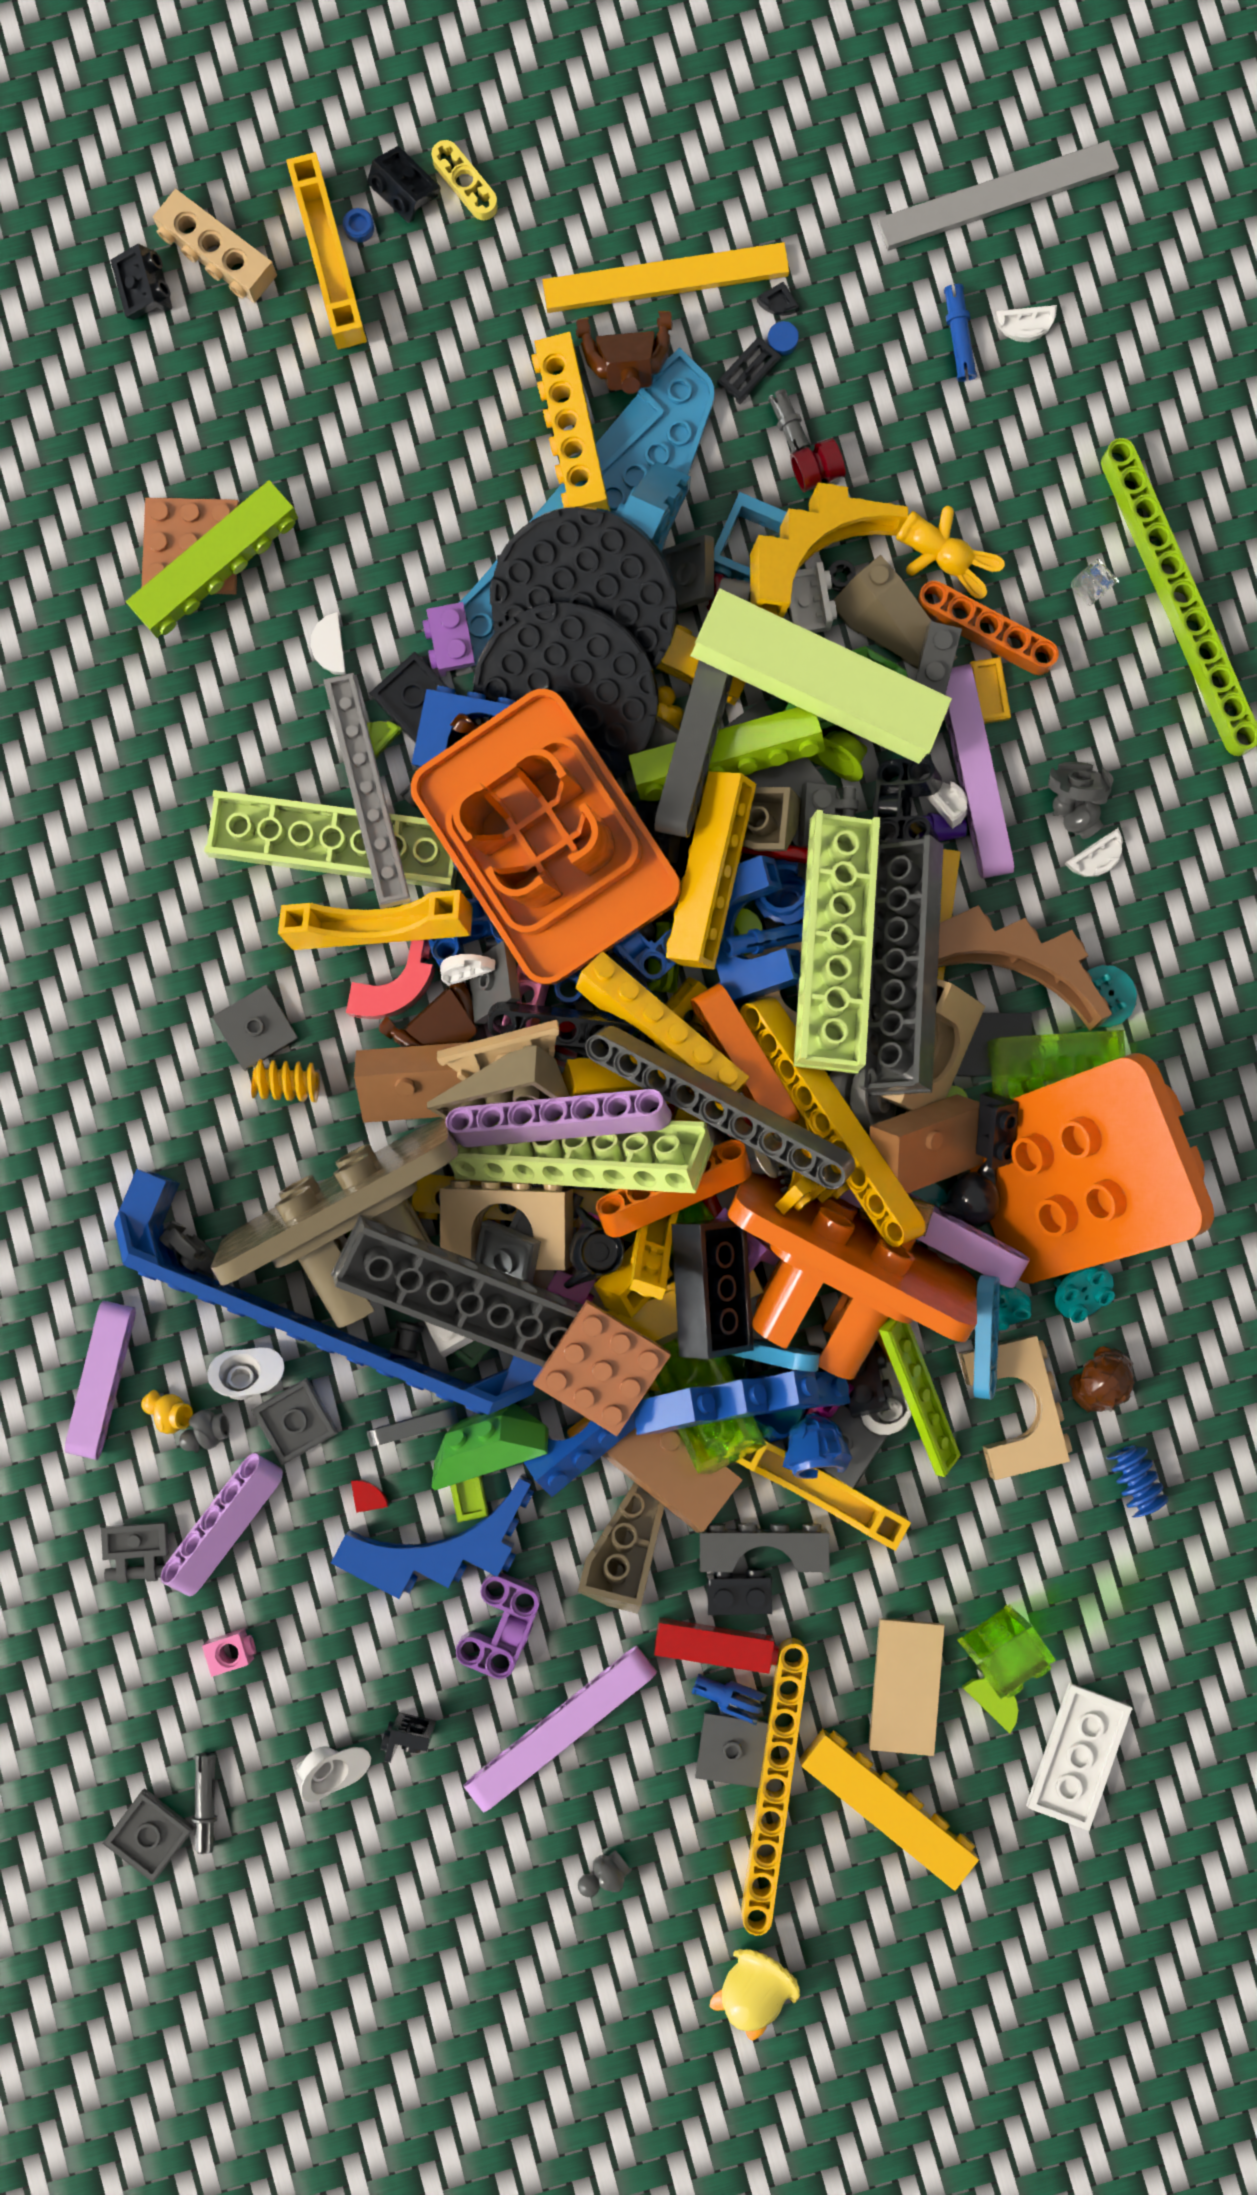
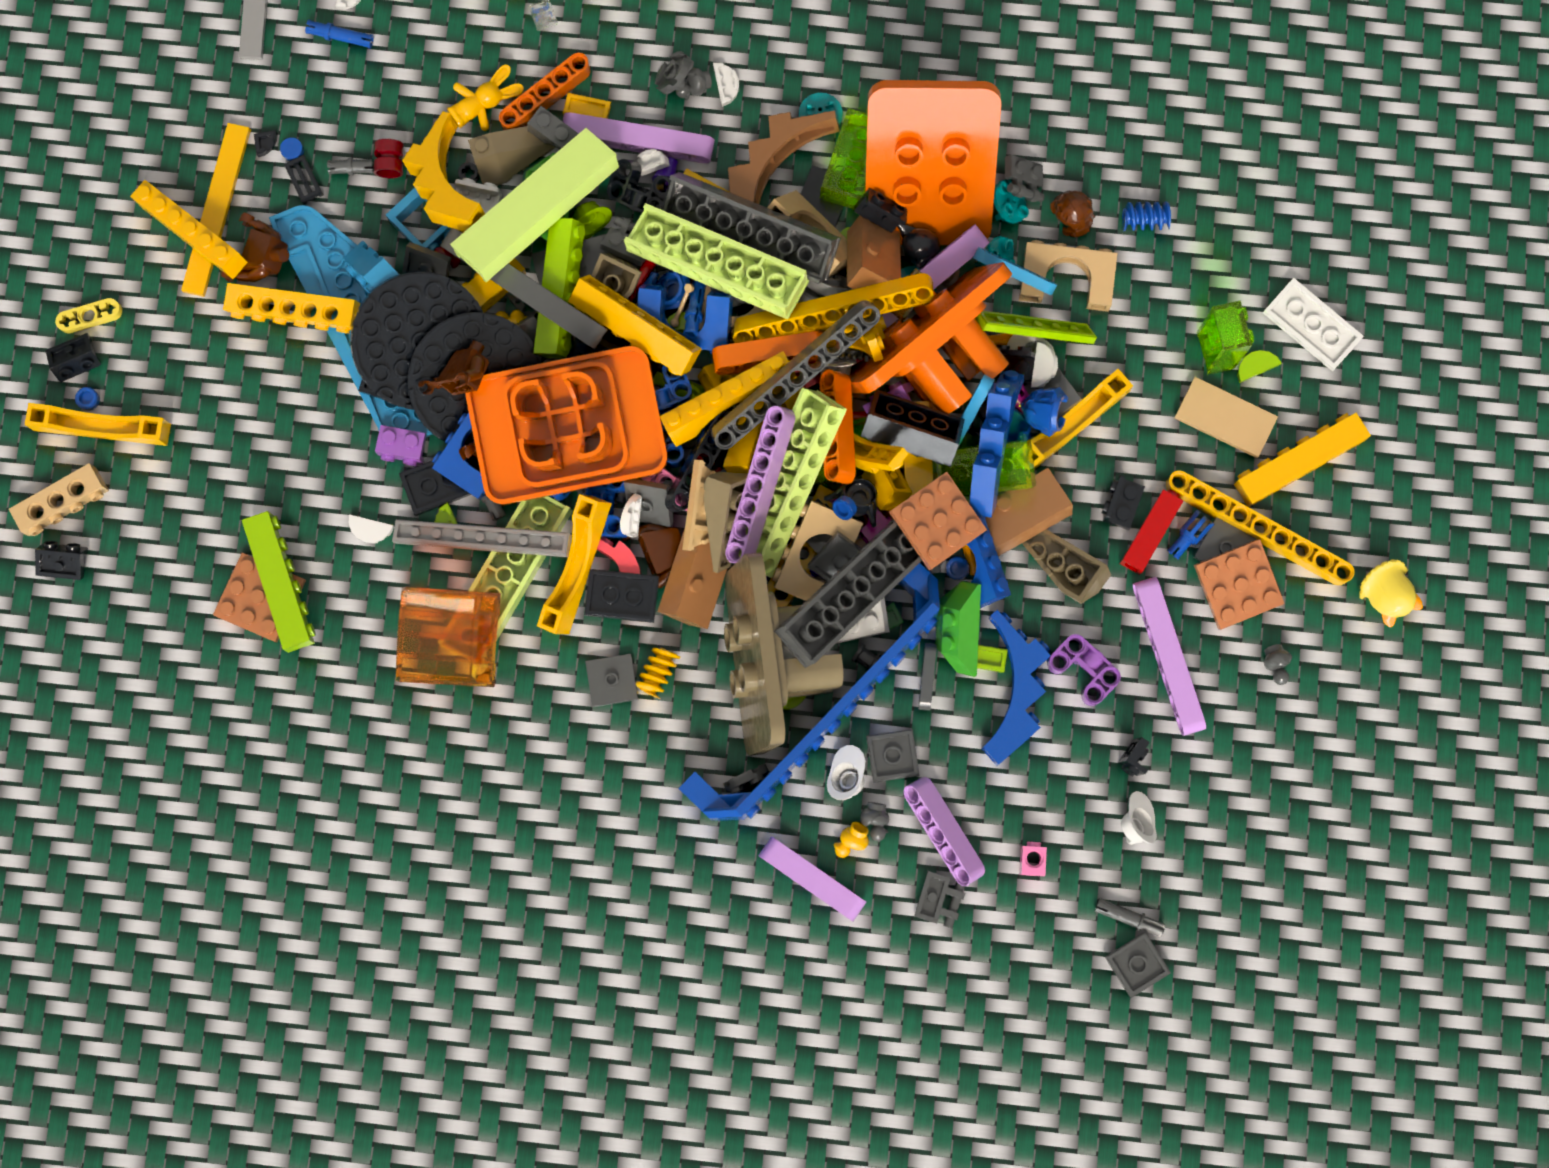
camera: 65 degrees left, 5 degrees down
red tile [351,1479,389,1513] -> none
dark grey arch [699,1523,830,1572] -> none
none -> yellow brick [130,180,248,279]
none -> clear orange windscreen [396,587,501,687]
none -> reddish brown torso [418,341,489,395]
none -> black tile [584,569,659,623]
none -> tan hinge [670,283,694,327]
none -> blue tile [833,496,857,520]
none -> blue tile [946,557,970,580]
none -> dark grey plate [1005,155,1045,202]
none -> white tile [1031,342,1058,388]
none -> nougat plate [1194,539,1284,630]

